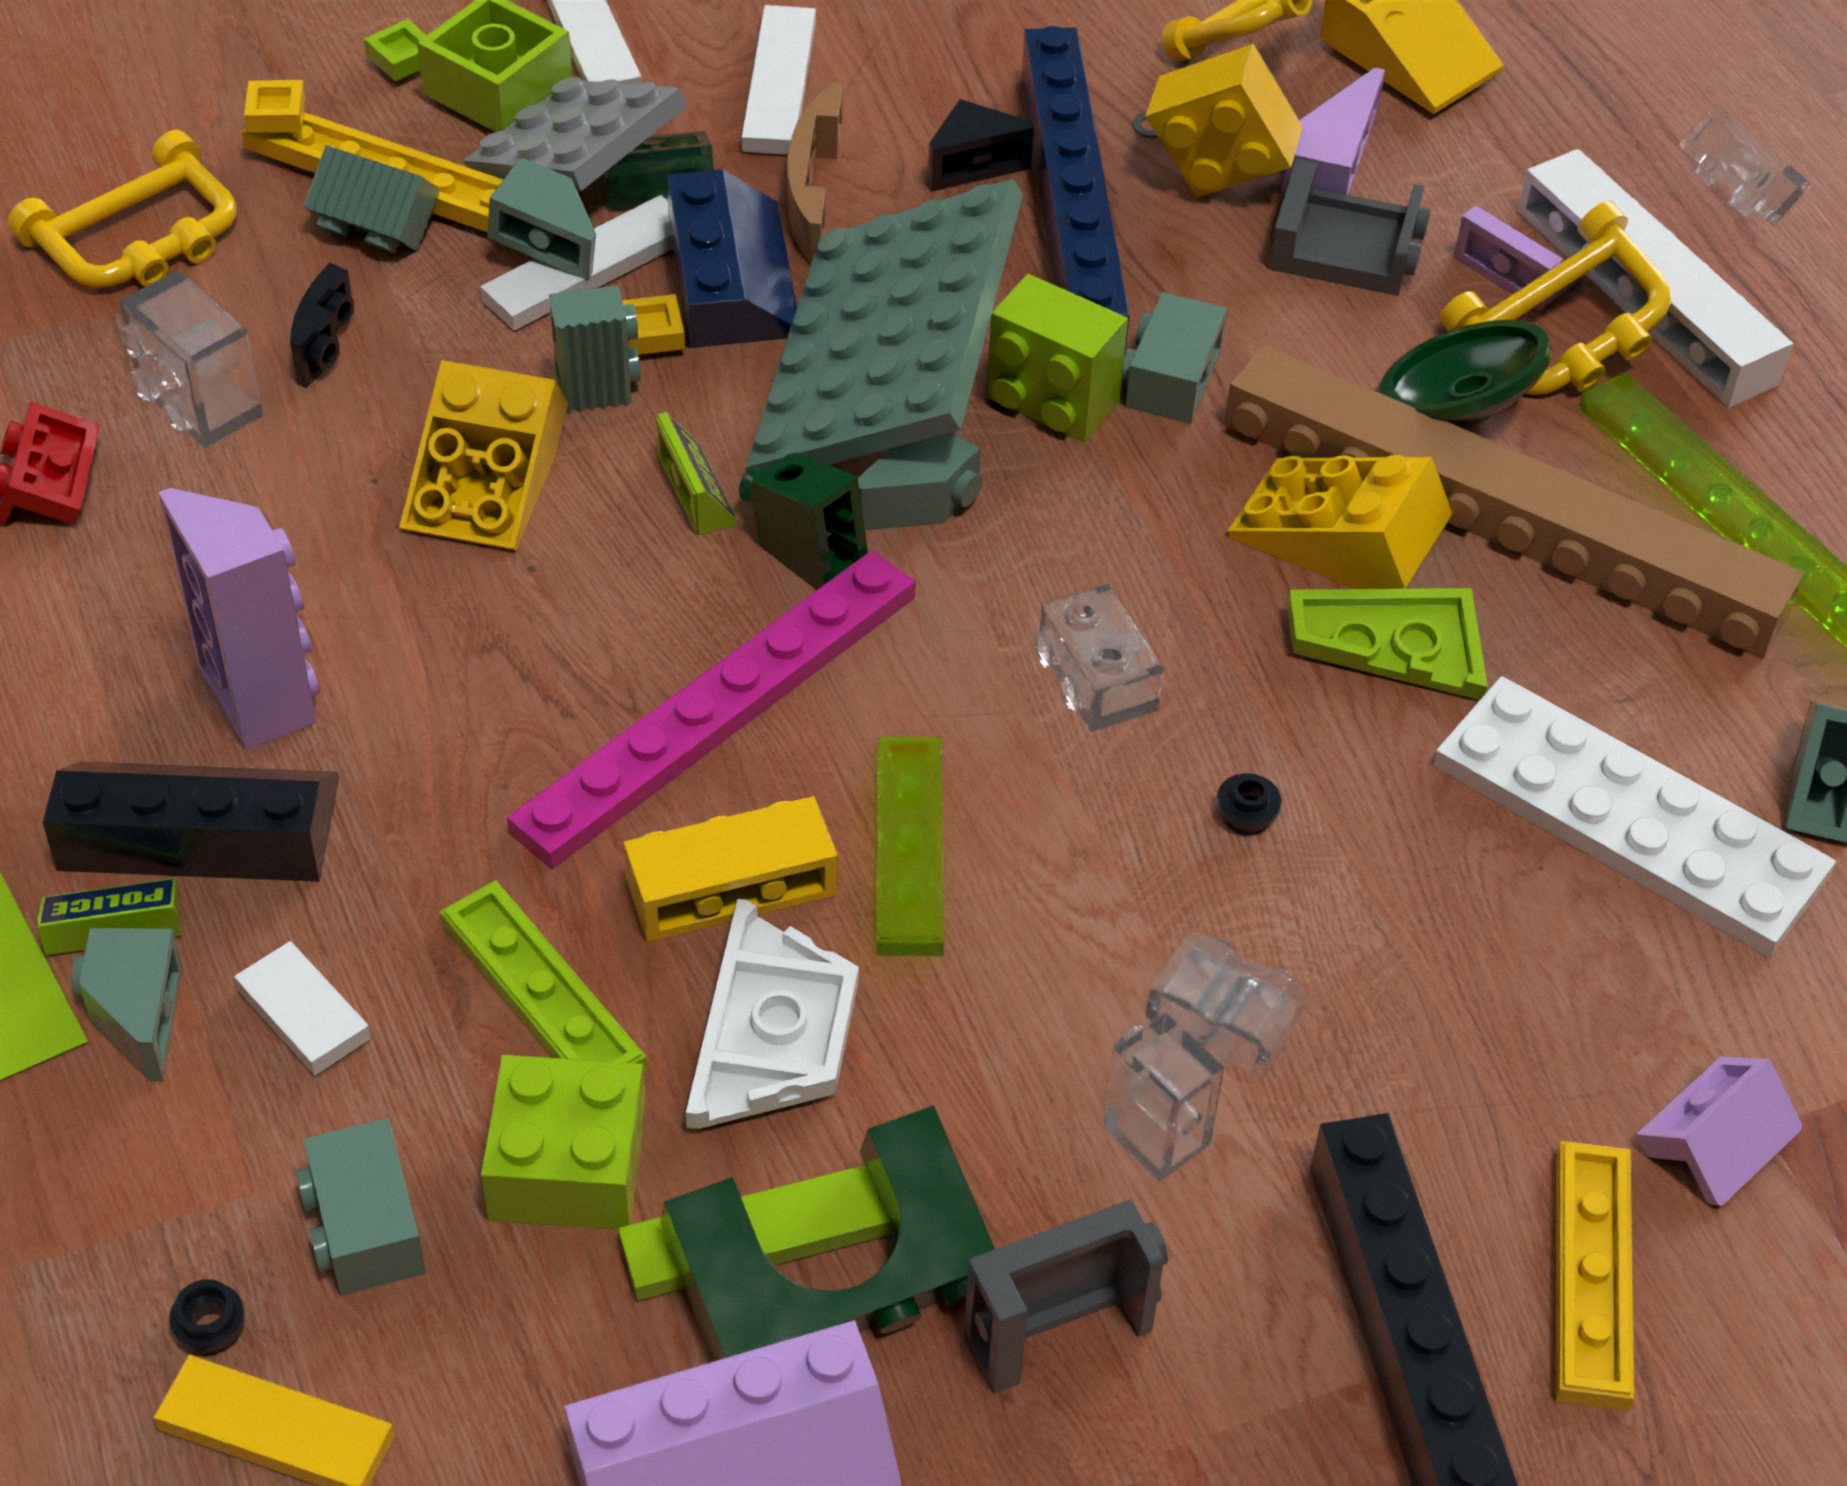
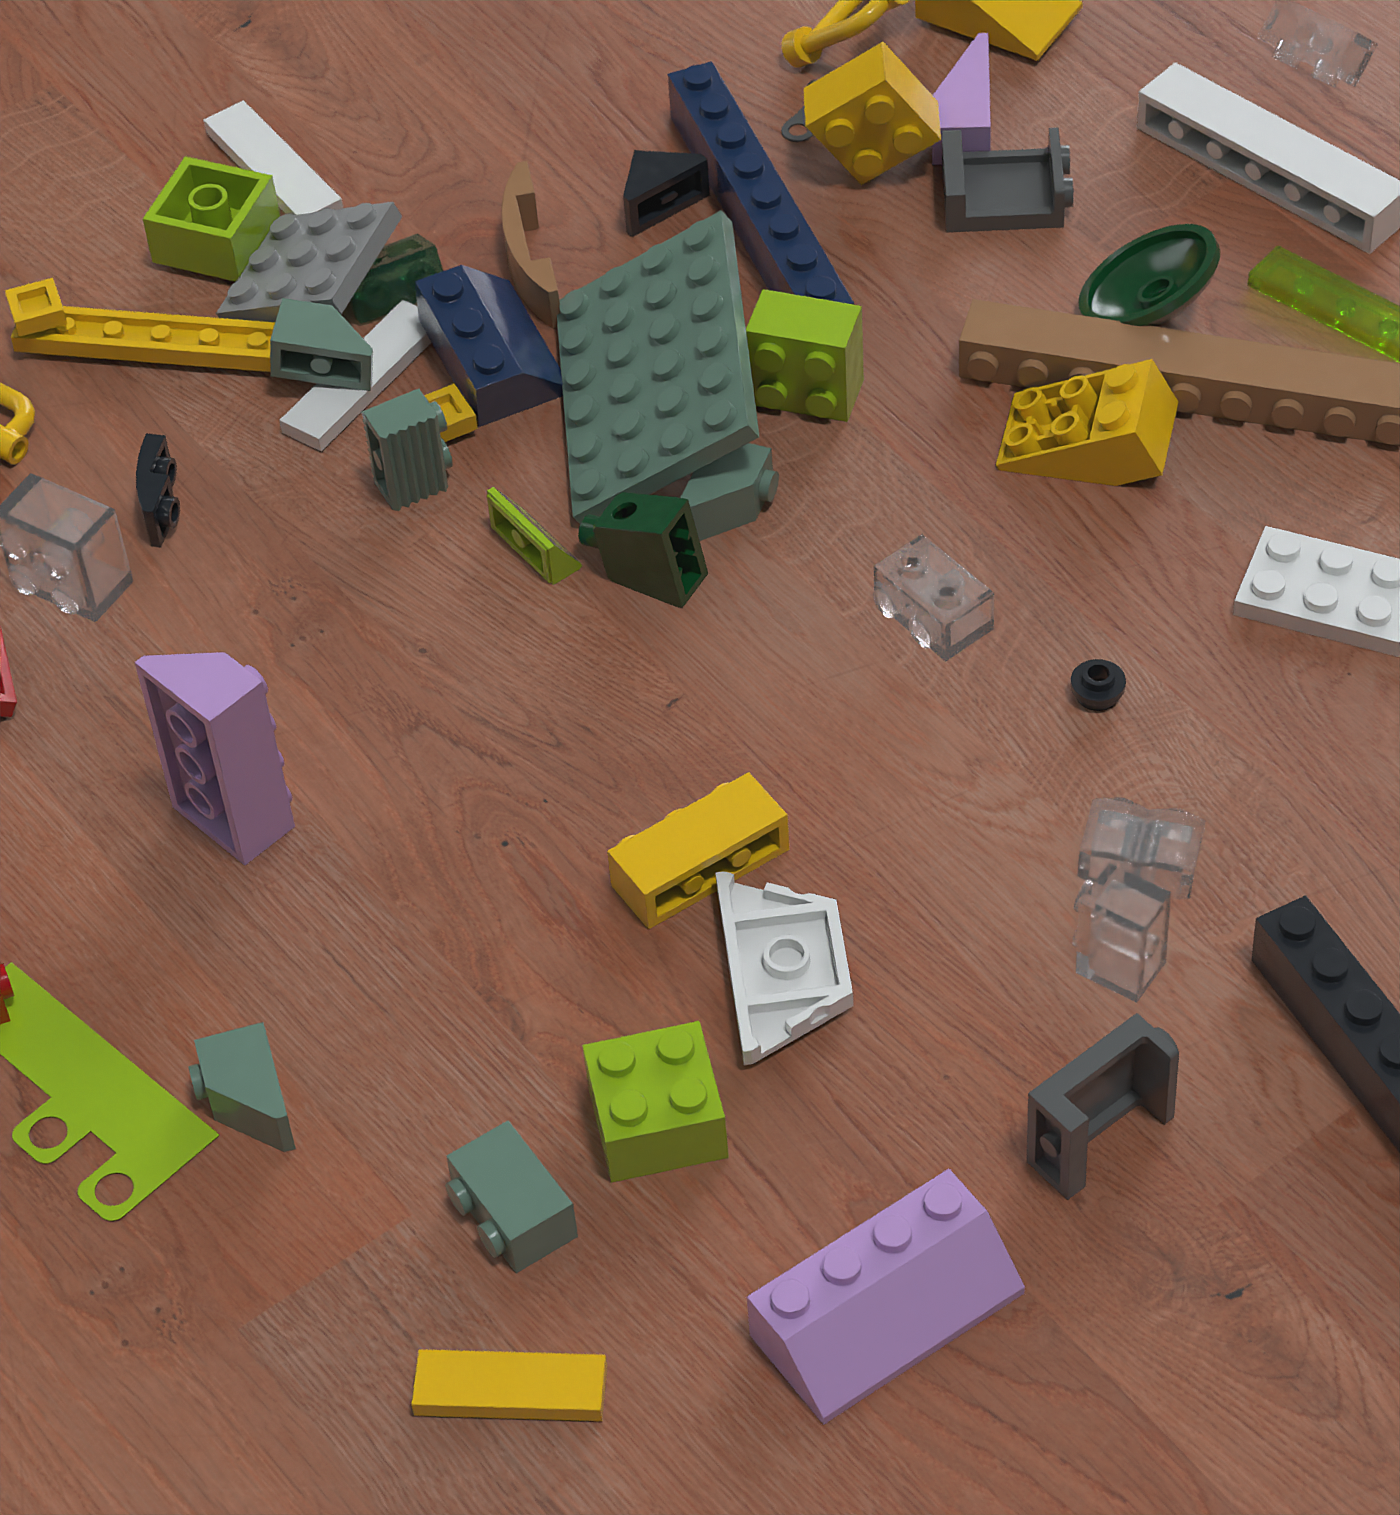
camera: 10 degrees left, 0 degrees up
lime slope [37,877,182,956] -> none
black slope [42,761,339,882] -> none
black plate [169,1279,245,1353] -> none
white tile [234,941,371,1076] -> none
sand green brick [303,145,439,254] -> none
lime plate [364,19,427,81] -> none
yellow slope [399,360,568,551] -> none
lime tile [439,880,647,1072] -> none
dark pink plate [507,550,916,869] -> none
lime tile [618,1165,891,1301] -> none
dark green arch [660,1105,995,1361] -> none
white tile [742,5,816,155] -> none
clear neon green tile [877,736,944,956] -> none
sand green brick [1122,292,1227,424] -> none
lime wing [1287,588,1488,700] -> none
yellow bar [1439,201,1671,395] -> none
lavender panel [1454,206,1579,311] -> none

